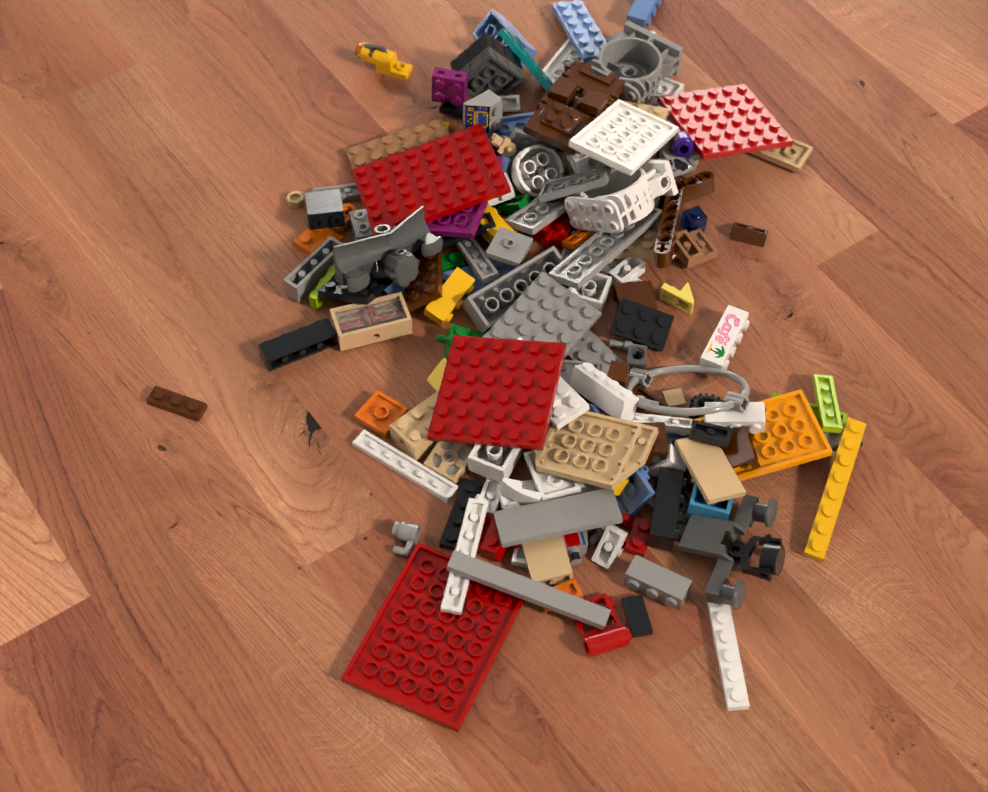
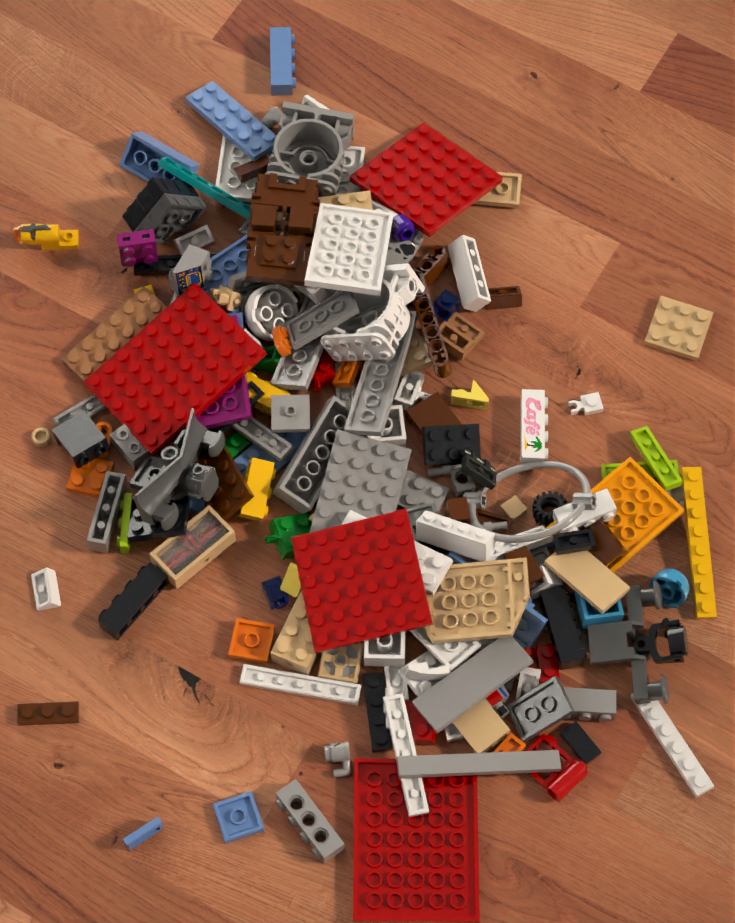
camera: 25 degrees left, 10 degrees up
none -> white slope [31,567,61,611]
none -> medium blue tile [123,817,163,851]
none -> medium blue tile [213,791,265,844]
none -> clear blue brick [261,576,289,610]
none -> orange plate [272,325,292,357]
none -> light grey brick [275,779,345,864]
none -> white brick [447,235,491,312]
none -> pearl dark grey plate [461,448,496,490]
none -> plate [506,676,575,742]
none -> white plate [568,392,604,416]
none -> tan plate [644,296,714,361]
none -> dark azure cylinder [649,568,690,608]

